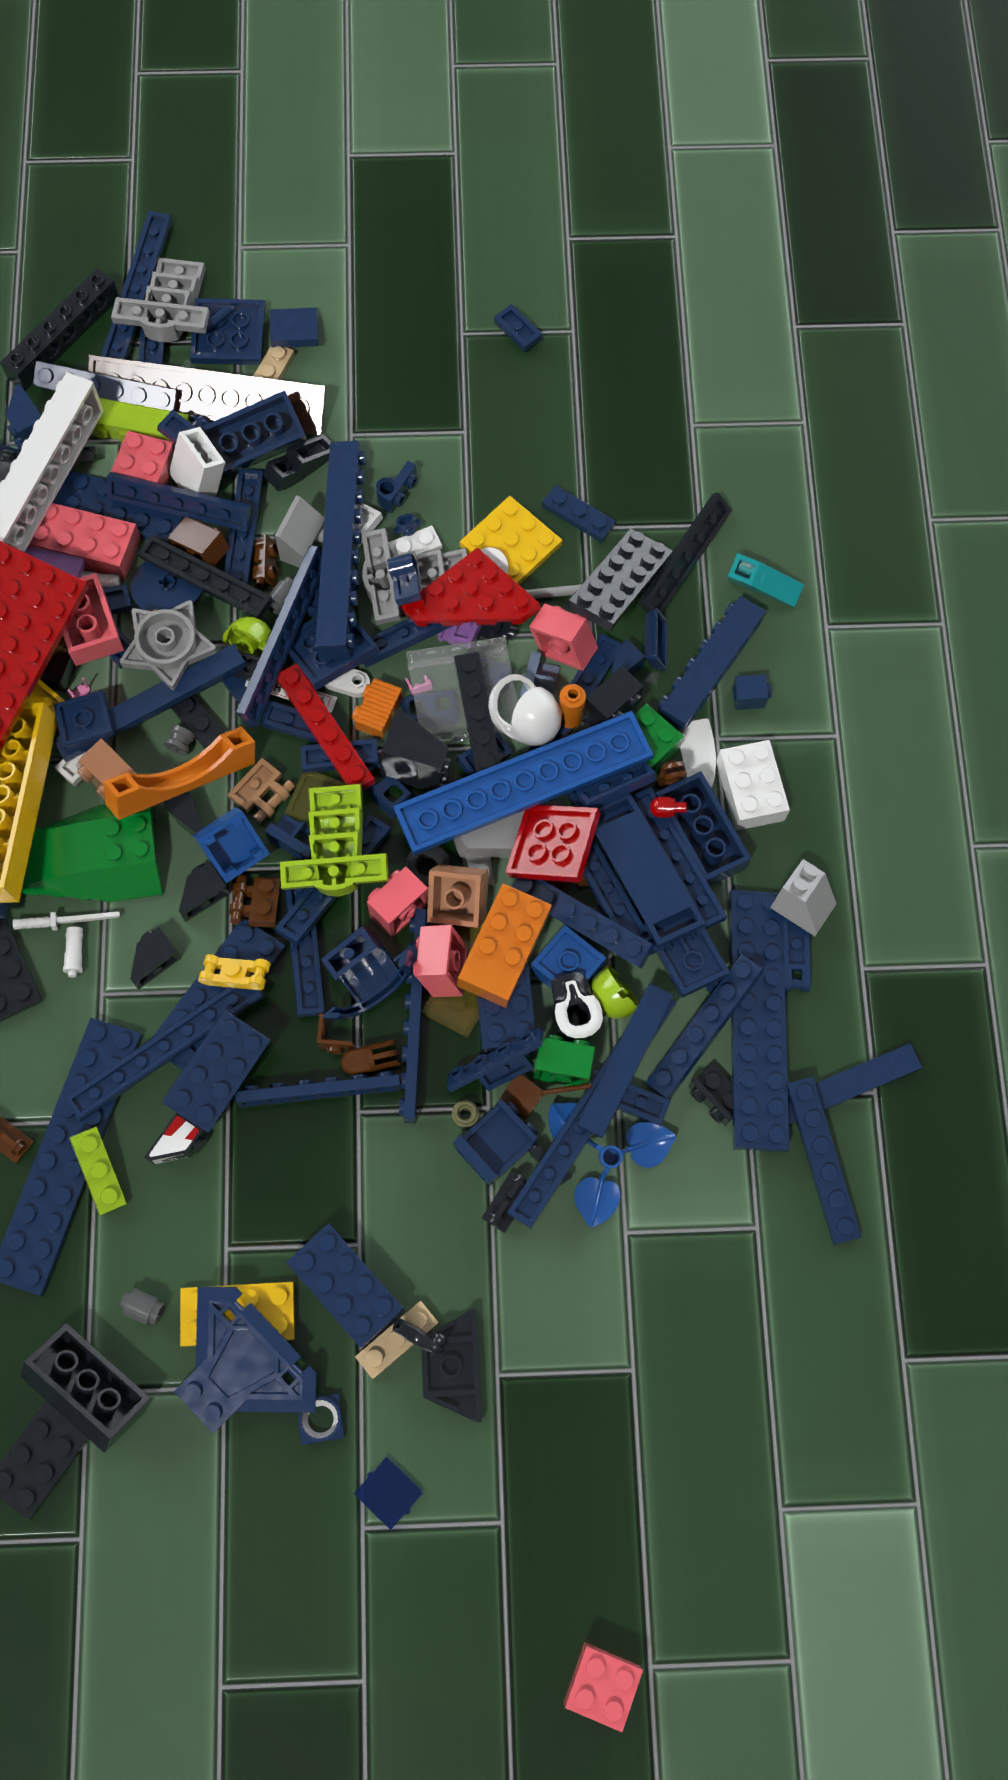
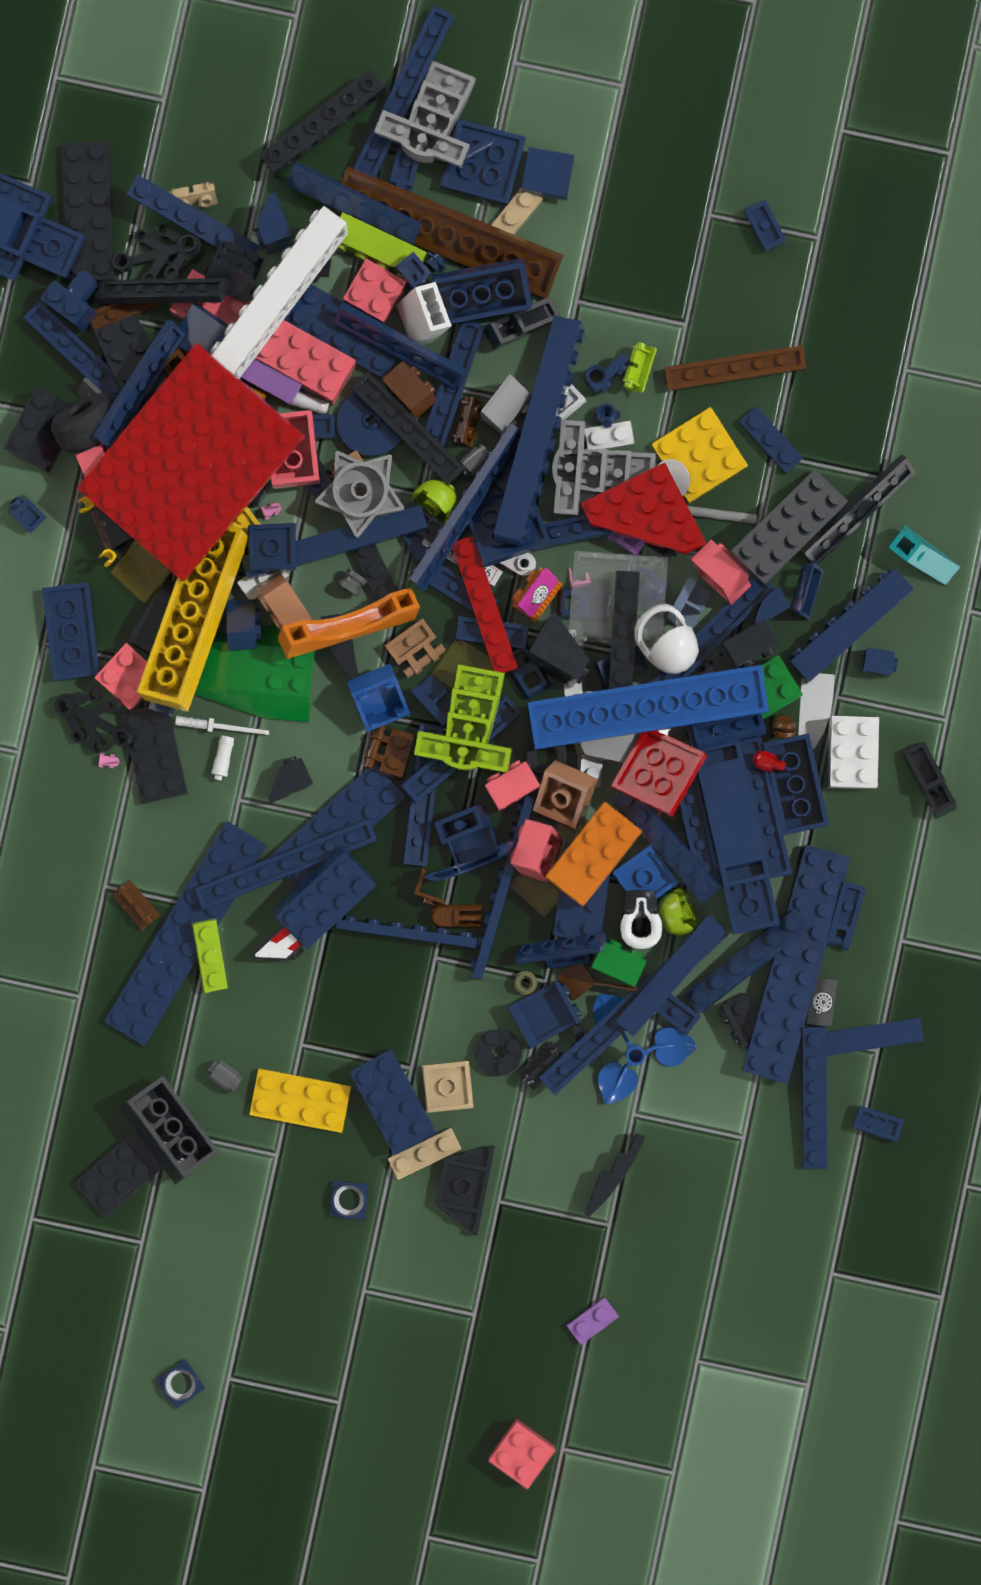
camera: 15 degrees right, 15 degrees up
dark blue plate [174,1287,317,1433] -> none
black slope [179,862,230,922] -> none
yellow plate [198,954,271,990] -> none
clear blue piece [354,1457,424,1530] -> none
dark blue plate [387,552,422,606] -> none
black arm [393,1319,447,1353] -> none
orange brick [559,684,586,729] -> none
light grey slope [770,859,837,936] -> none
none -> dark blue piece [156,1359,206,1409]
none -> dark blue brick [227,599,261,650]
none -> tan tile [422,1061,474,1113]
none -> black plate [475,1029,522,1076]
none -> dark pink slope [517,568,558,617]
none -> medium lavender plate [567,1297,619,1345]
none -> black slope [584,1132,645,1217]
none -> lime hinge [622,342,657,393]
none -> reddish brown plate [664,345,806,391]
none -> dark grey slope [806,978,837,1027]
none -> dark blue plate [852,1105,904,1142]
none -> black slope [903,741,957,819]

